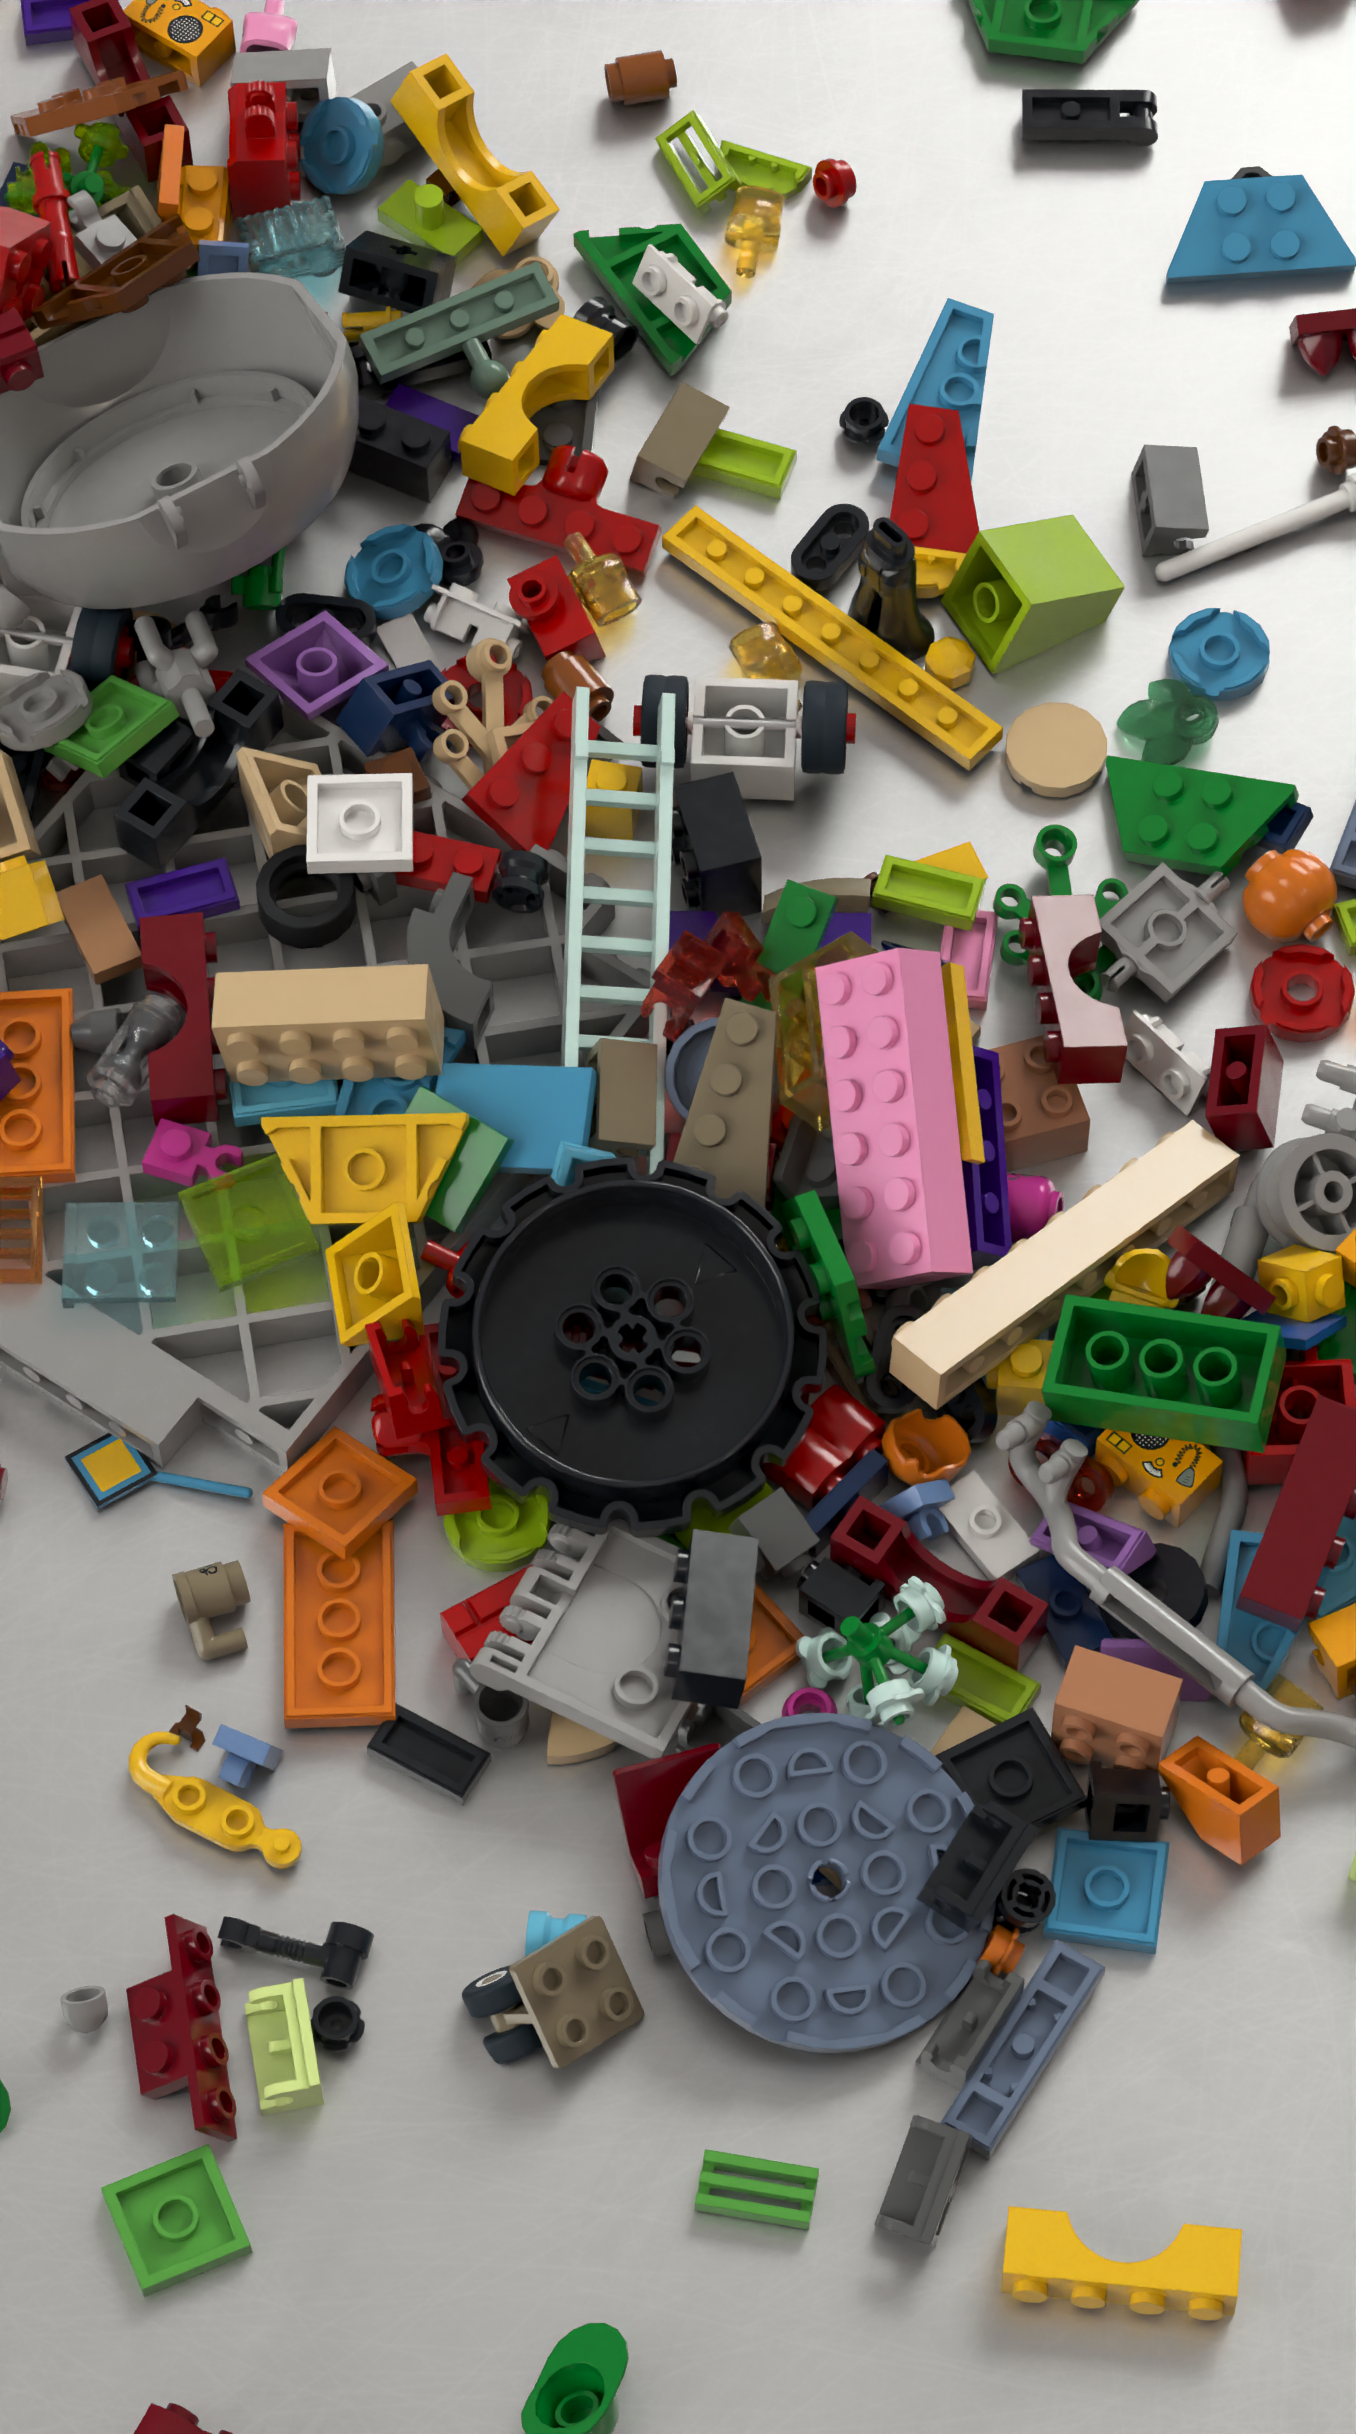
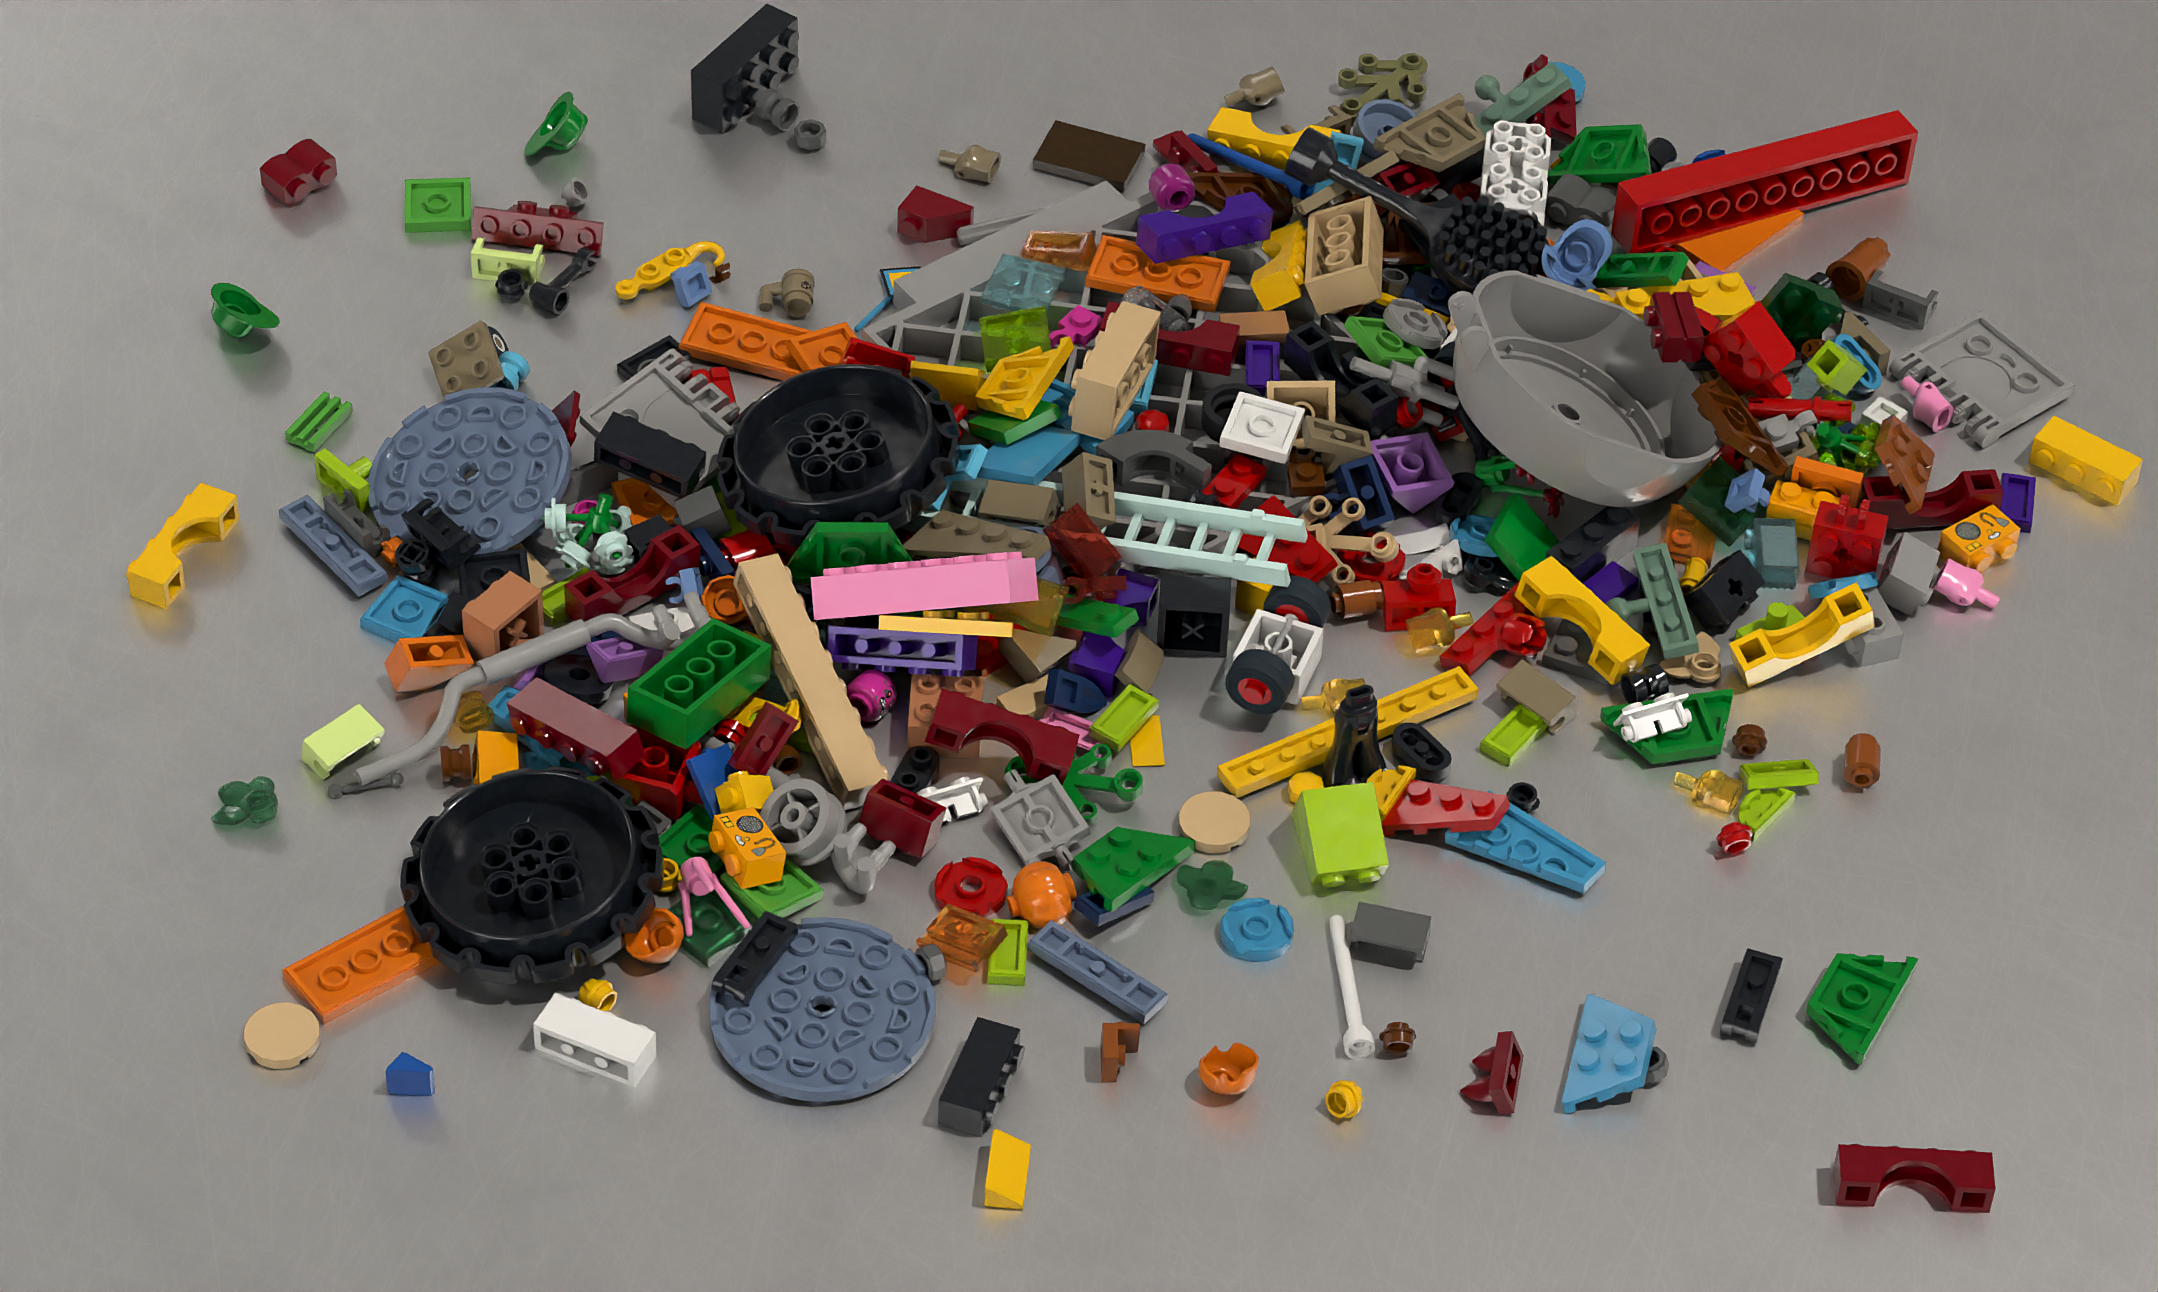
camera: 105 degrees right, 15 degrees down
dark grey hinge [874,2115,975,2247] -> none
none -> lime tile [314,448,373,513]
none -> black plate [890,746,940,793]
none -> dark tan hinge [1062,452,1116,534]
none -> dark tan slope [1301,415,1373,474]
none -> green tile [1484,493,1560,581]
none -> reddish brown plate [1732,724,1768,756]

